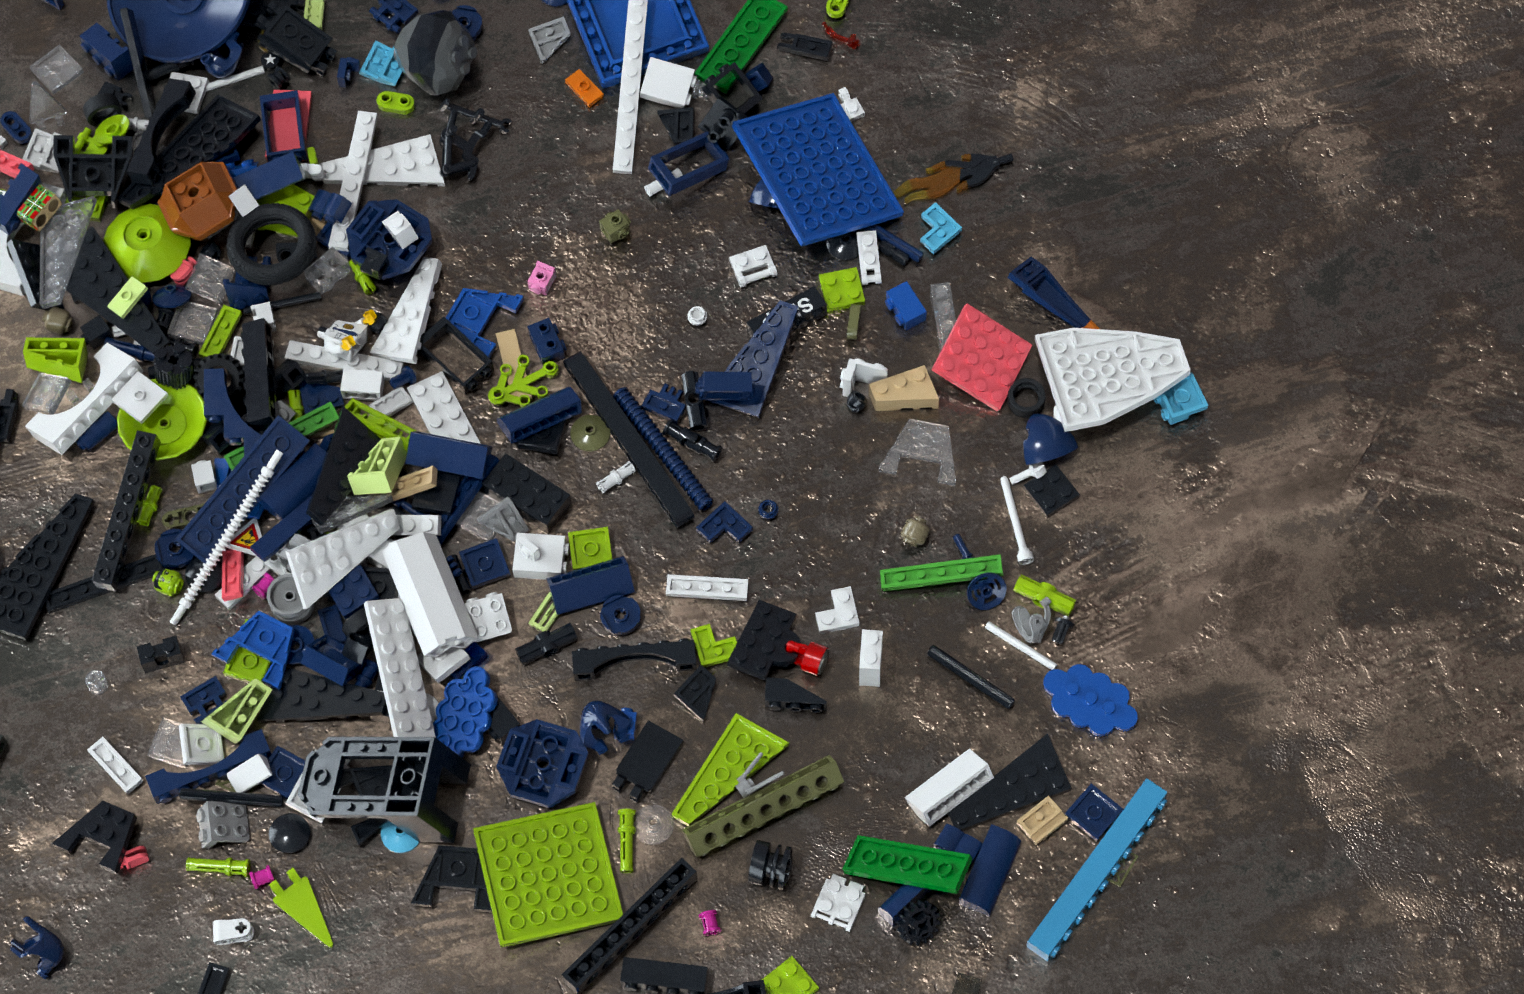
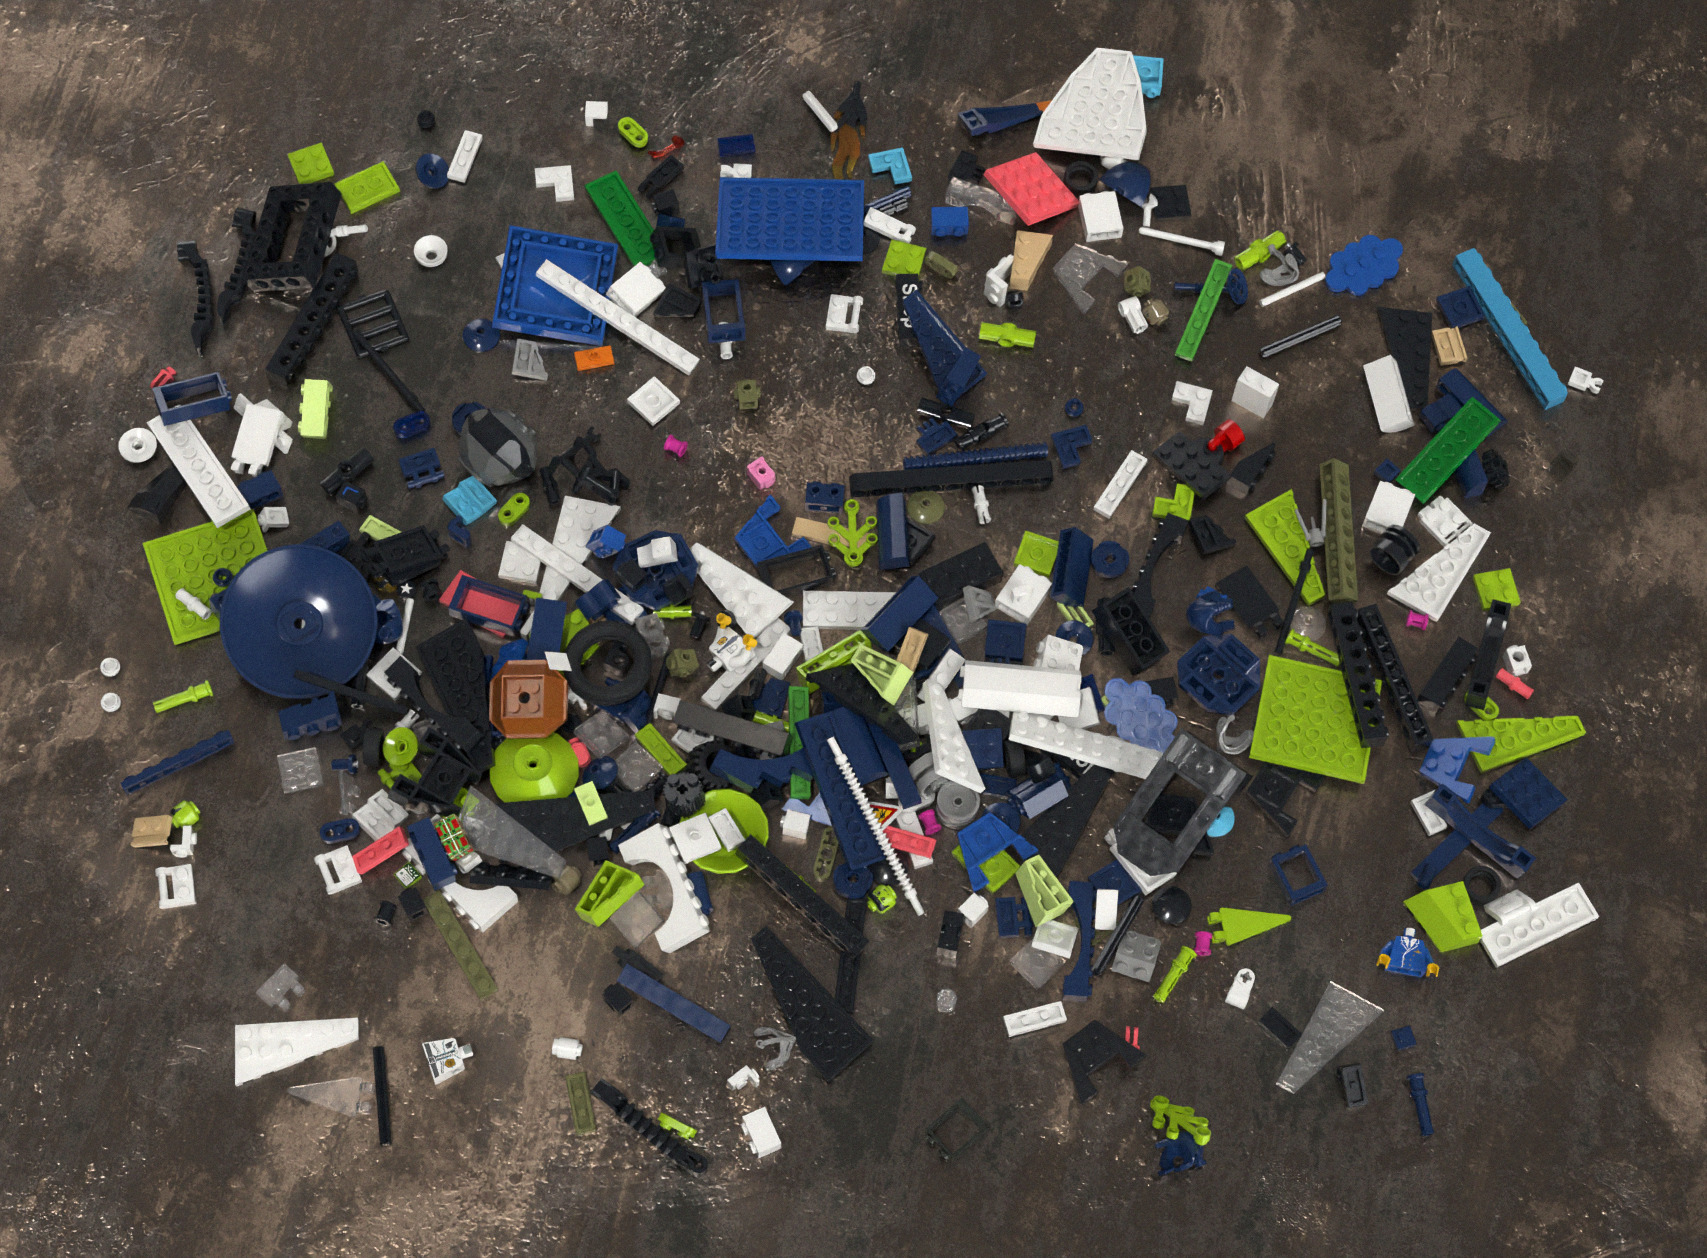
camera: 70 degrees left, 0 degrees up
none -> dark blue piece [331,754,360,774]
none -> white bracket [454,851,482,874]
none -> white plate [498,541,541,584]
none -> black pin [539,466,561,505]
none -> blue brick [586,525,626,558]
none -> black brick [617,559,648,594]
none -> white plate [627,376,680,426]
none -> black brick [651,189,680,215]
none -> dark pink bush [664,435,688,457]
none -> olive brick [666,648,699,678]
none -> black piece [690,611,711,638]
none -> white plate [708,808,745,852]
none -> clear blue plate [717,134,755,157]
none -> white axle [803,91,838,132]
none -> black hinge [947,150,986,188]
none -> white brick [957,893,989,928]
none -> lime piece [979,322,1036,348]
none -> dark blue dish [1055,620,1093,656]
none -> white brick [1078,191,1123,242]
none -> black brick [1092,587,1170,676]
none -> white piece [1118,296,1148,334]
none -> olive brick [1124,266,1151,297]
none -> lime plant [1150,1095,1211,1145]
none -> light grey helmet [1216,714,1254,755]
none -> dark blue window [1268,844,1328,906]
none -> black bar [1274,548,1314,655]
none -> black brick [1327,602,1389,748]
none -> white brick [1362,481,1415,534]
none -> dark blue plate [1374,459,1401,483]
none -> white wing [1387,523,1491,622]
none -> white plate [1567,367,1603,394]

